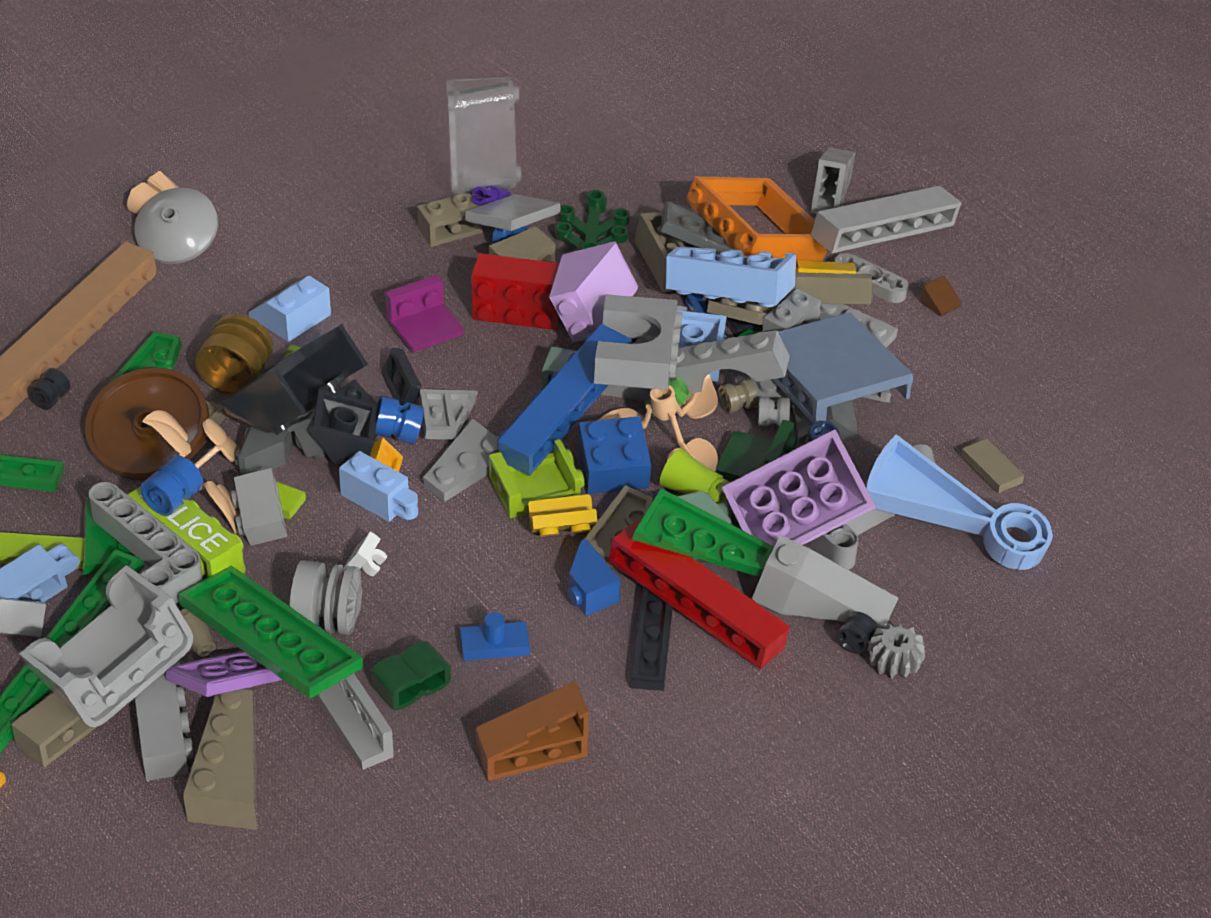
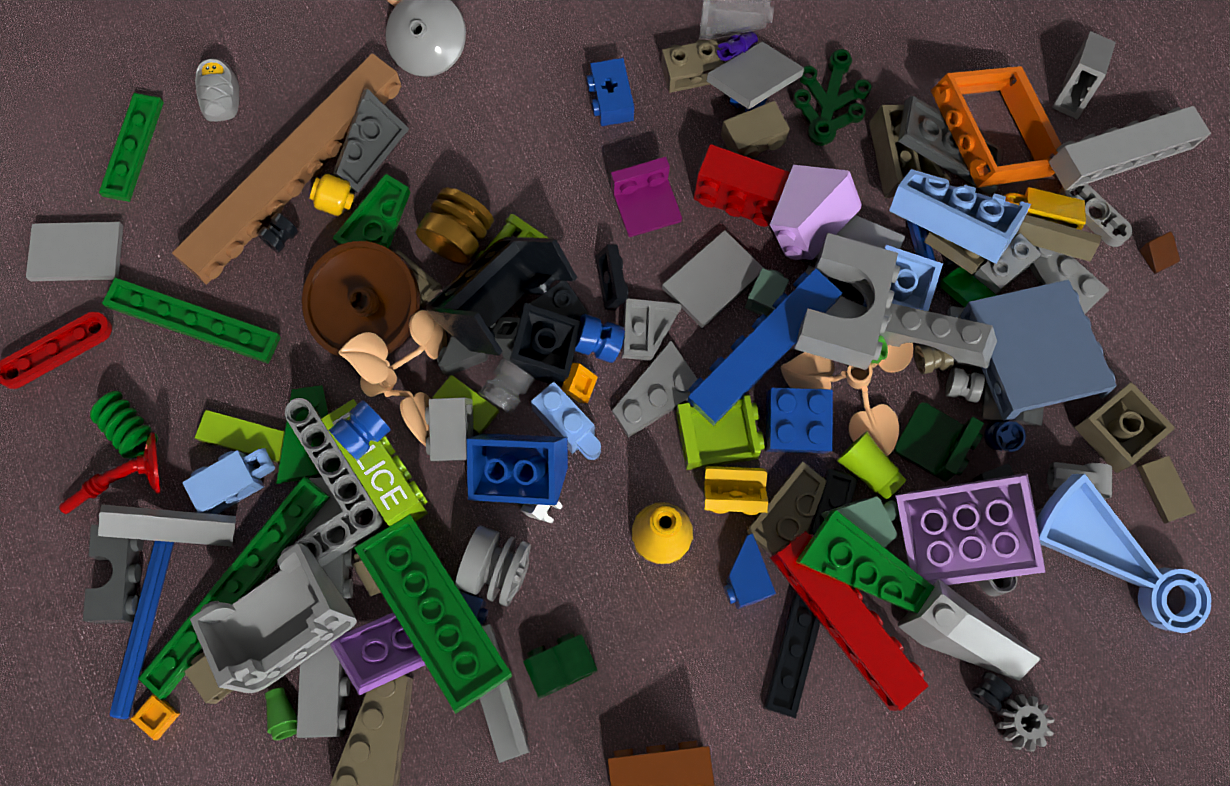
camera: 10 degrees right, 30 degrees up
light blue slope [248,276,331,342] -> none
blue tile [460,612,530,661] -> none
none -> bright green cone [265,688,298,740]
none -> yellow head [309,174,355,216]
none -> dark grey wing [333,89,409,193]
none -> blue slope [467,433,568,505]
none -> clear wheel [479,358,535,415]
none -> blue brick [586,58,634,126]
none -> yellow cone [632,503,693,564]
none -> light grey tile [662,230,765,328]
none -> dark tan brick [1074,382,1175,474]

